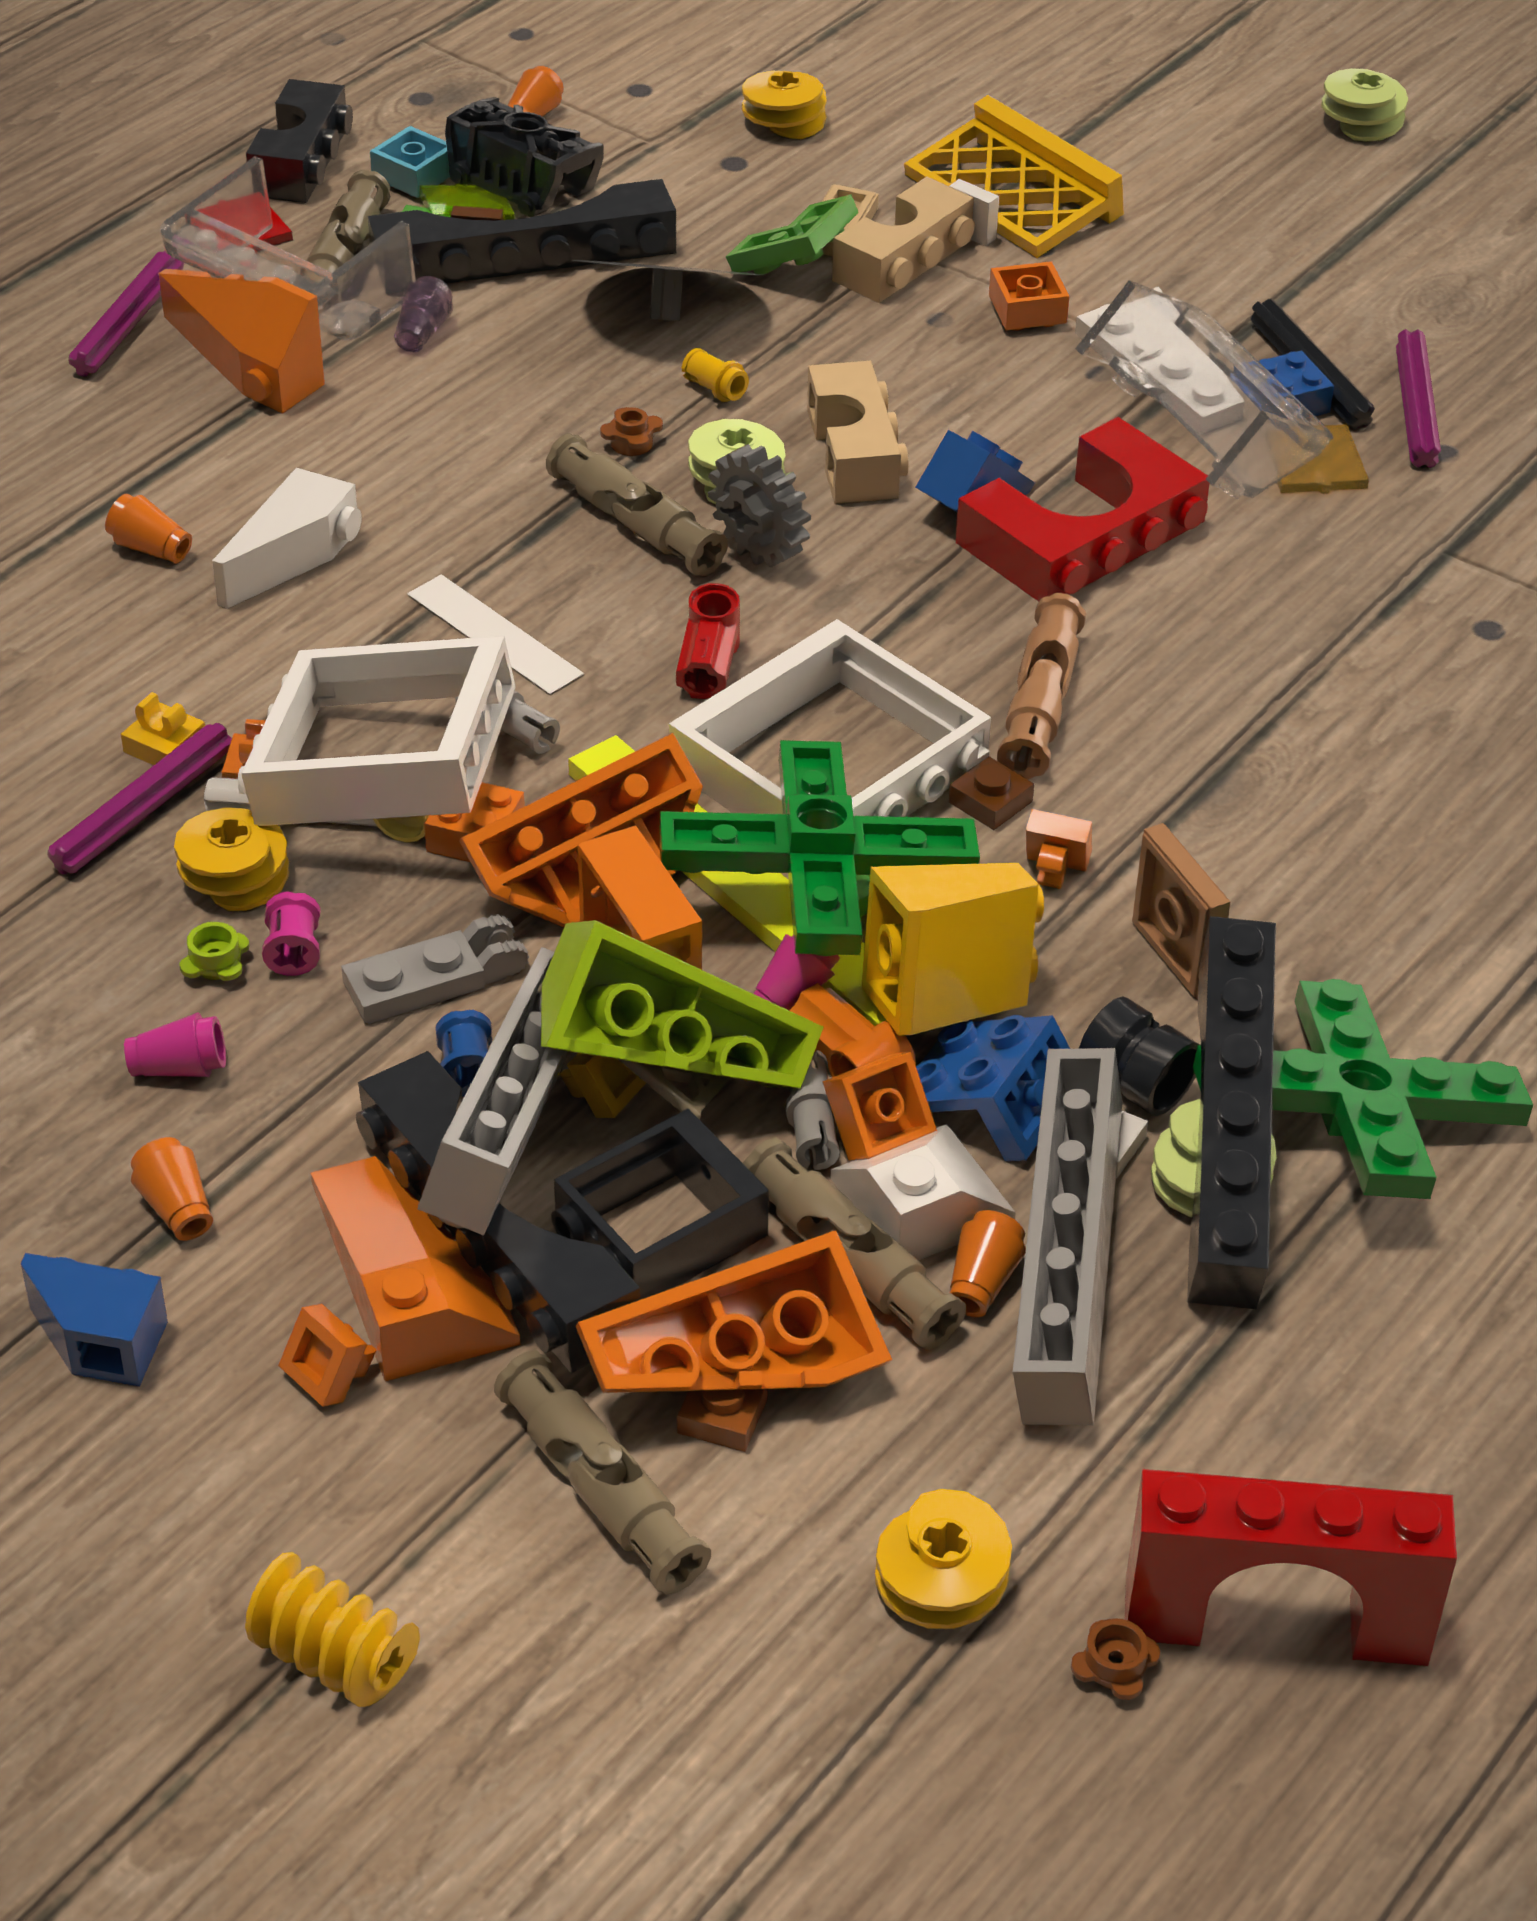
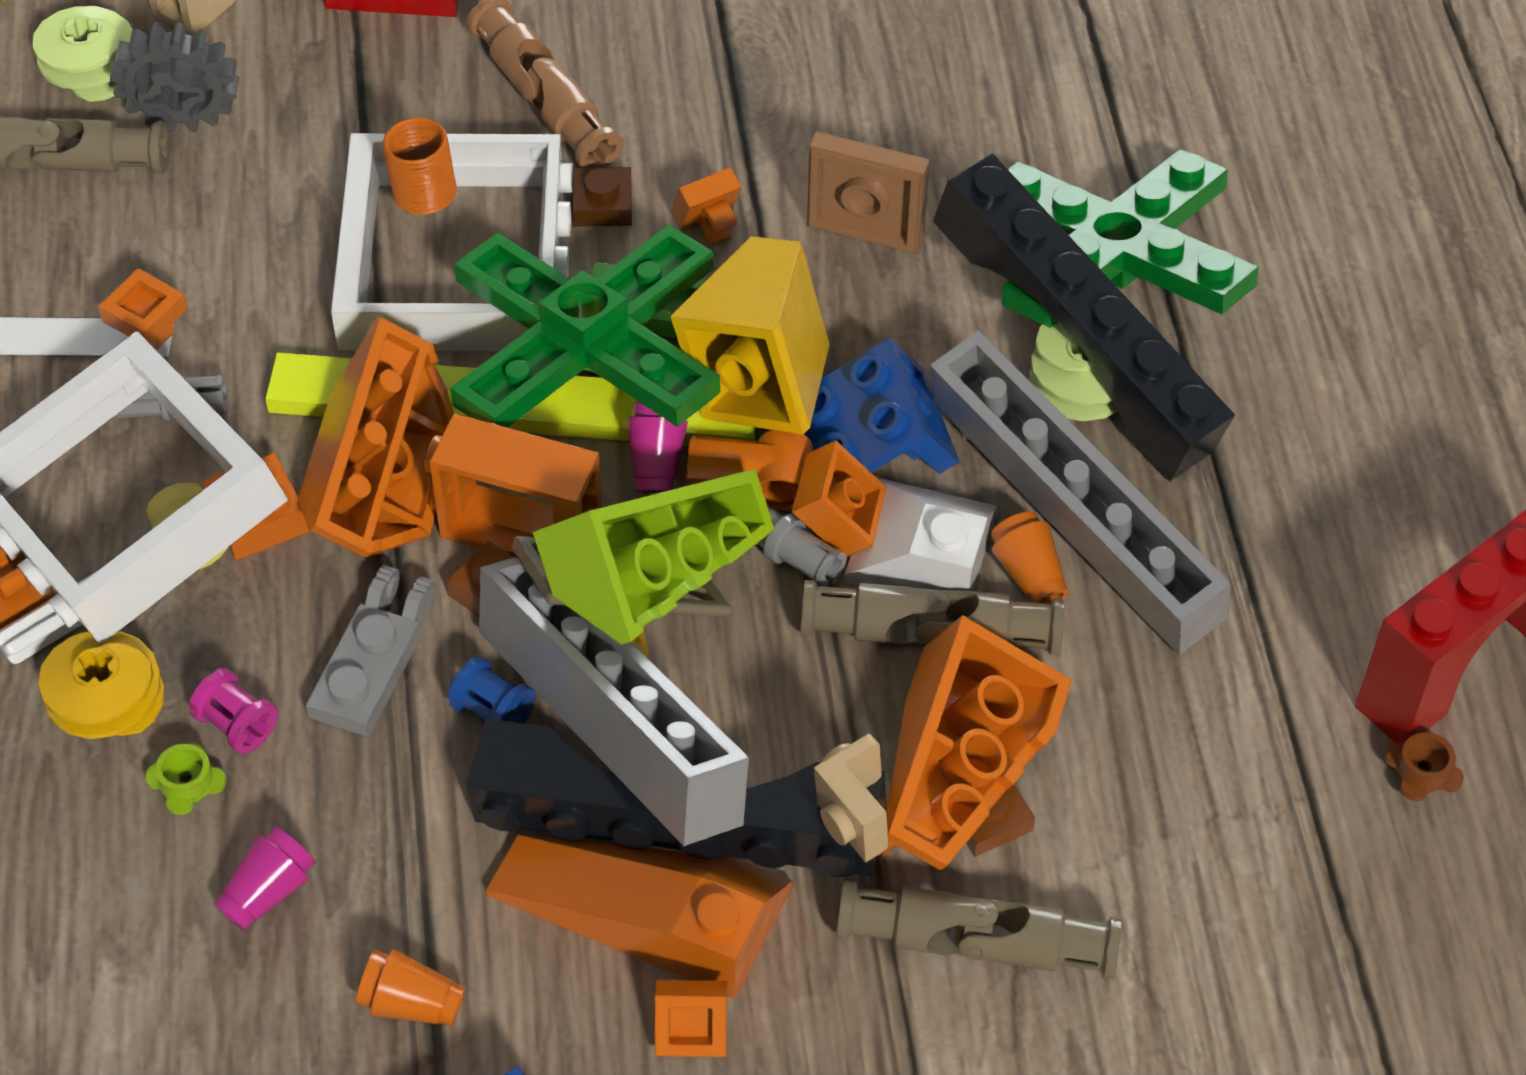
camera: 45 degrees left, 10 degrees up
black window [551,1108,769,1299] -> none
red piece [676,583,740,700] -> none
yellow piece [875,1489,1012,1629] -> none
black wheel [1078,996,1201,1116] -> none
none -> orange tile [98,268,188,351]
none -> orange piece [382,118,457,215]
none -> tan bracket [814,734,889,862]

